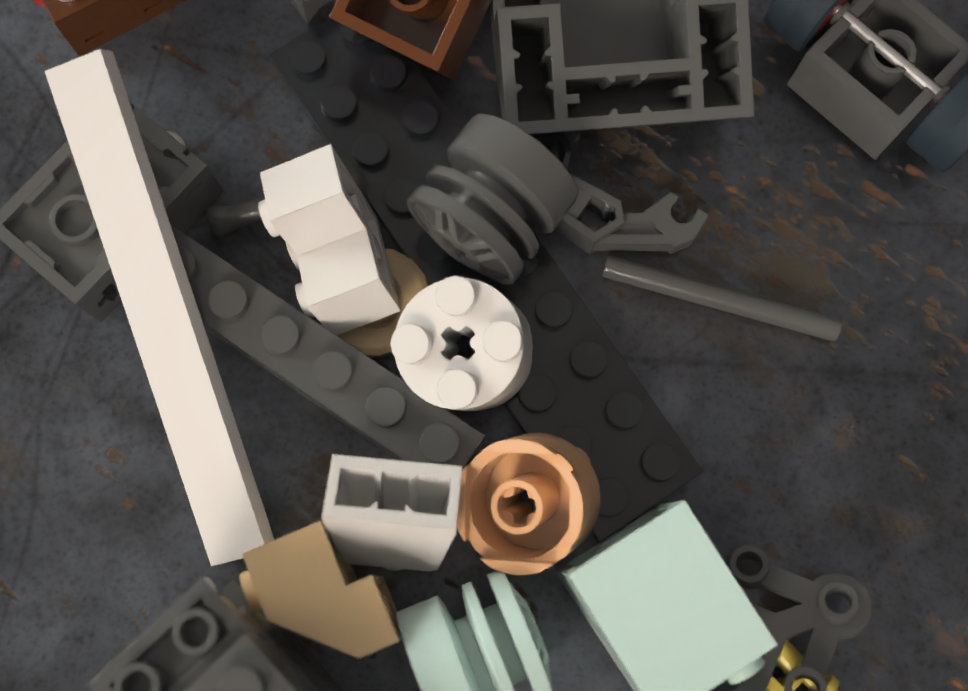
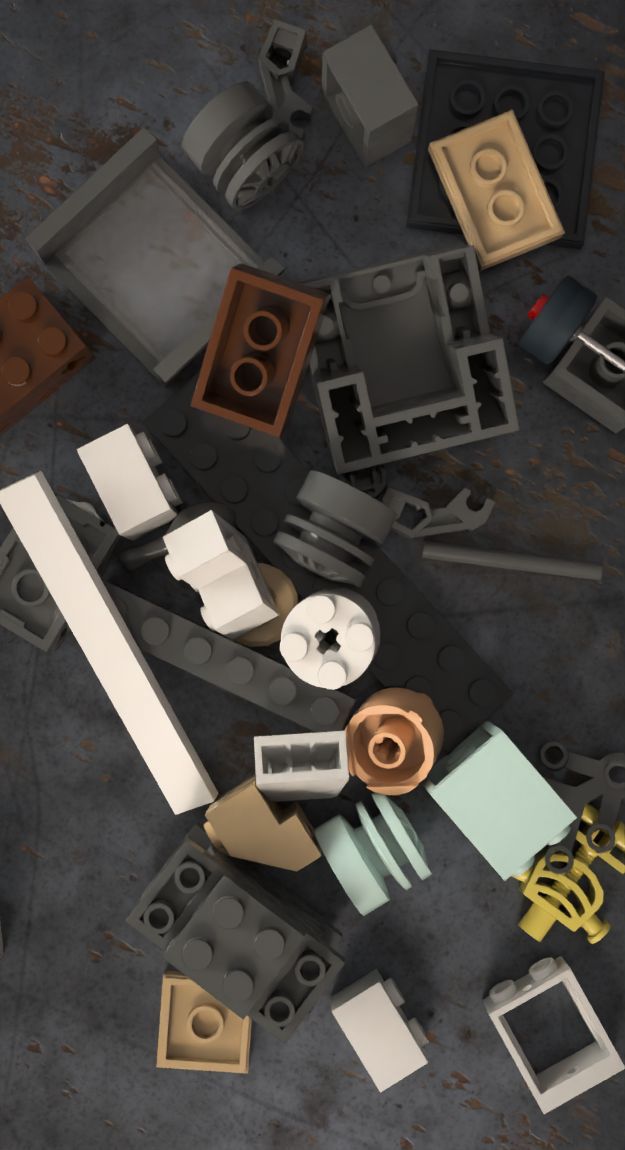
camera: 10 degrees left, 10 degrees up
none -> white brick [76,424,183,541]

